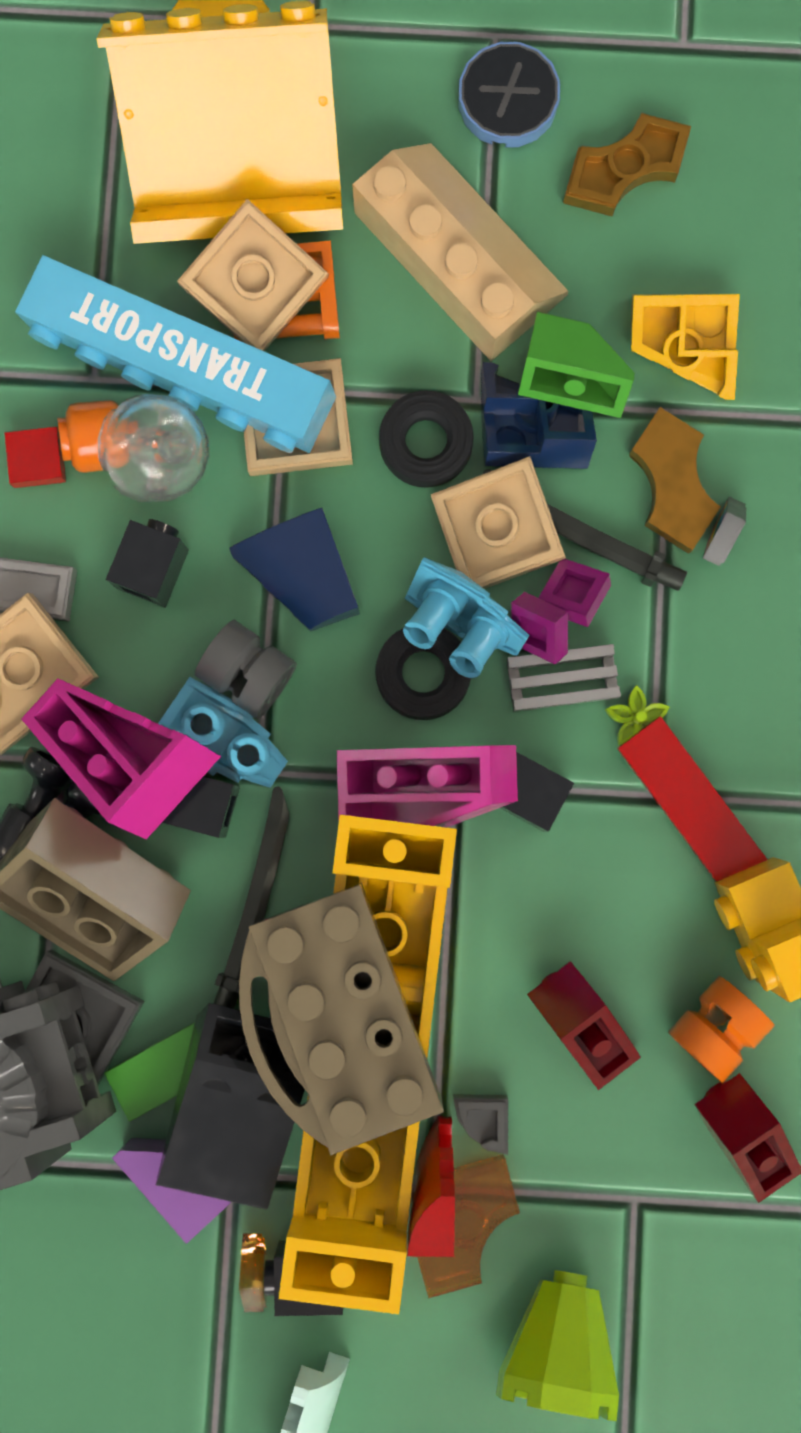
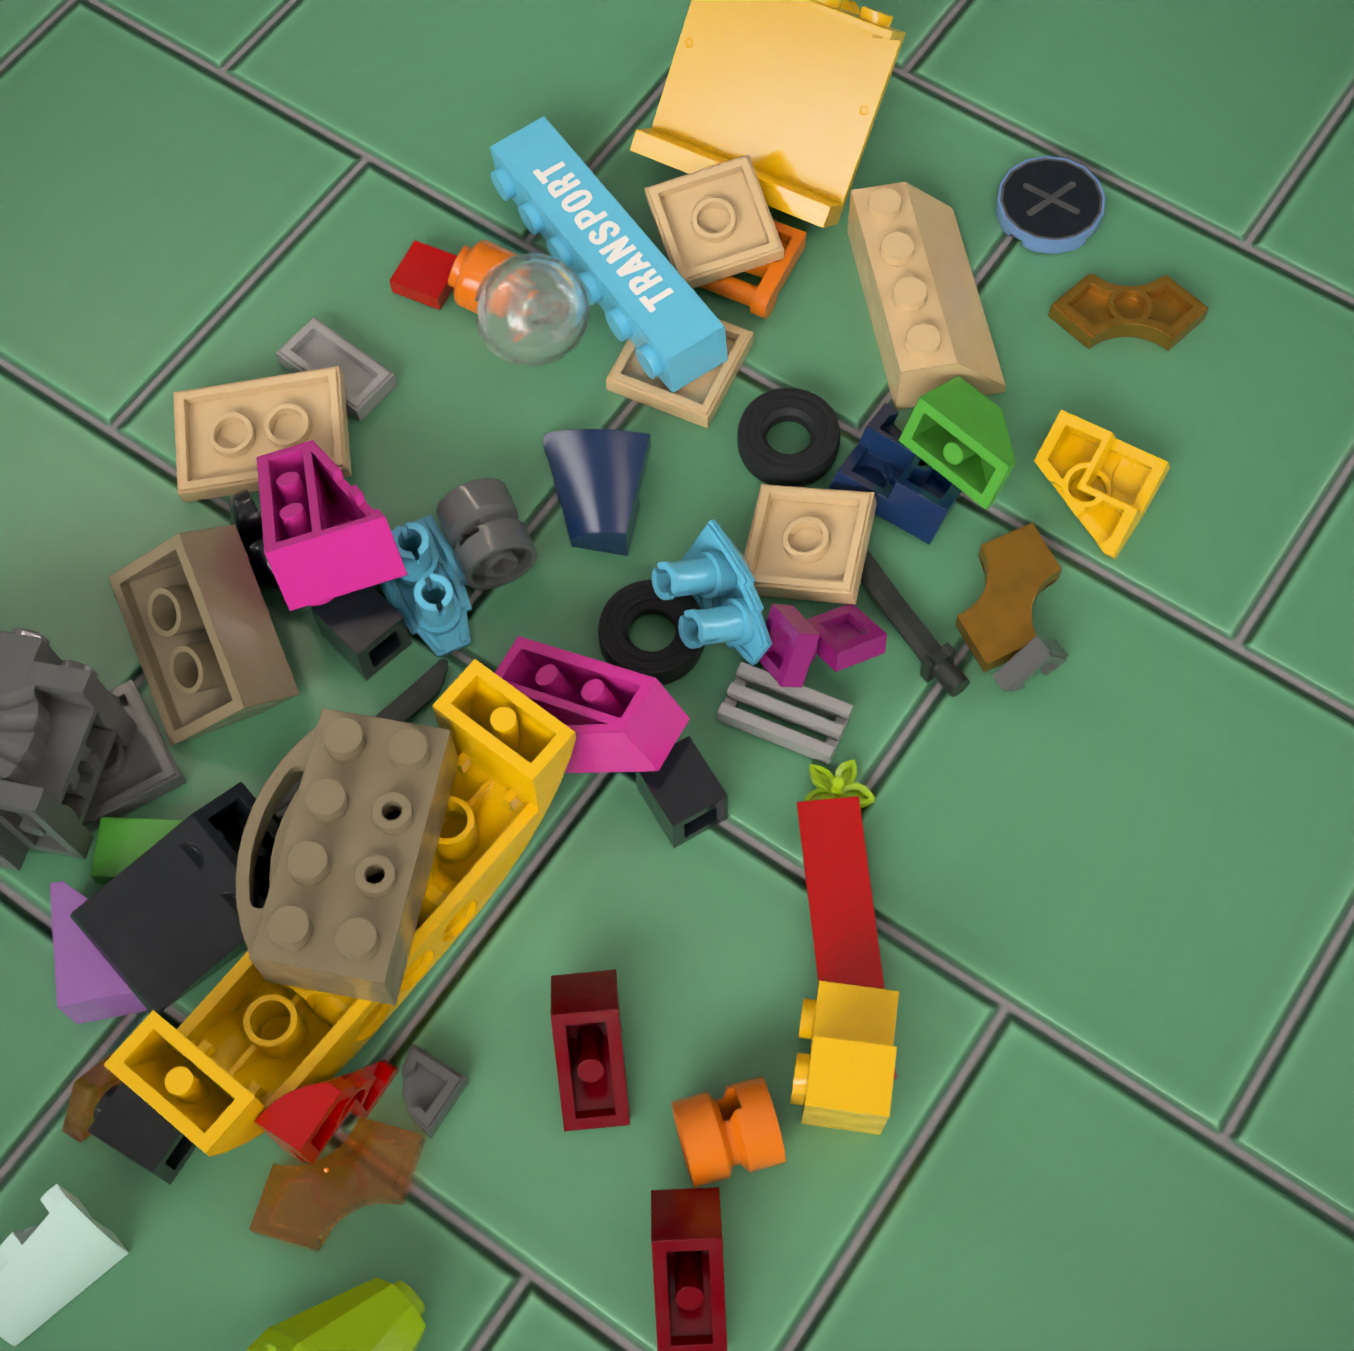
camera: 30 degrees right, 20 degrees down
black brick [106,519,189,608] -> none

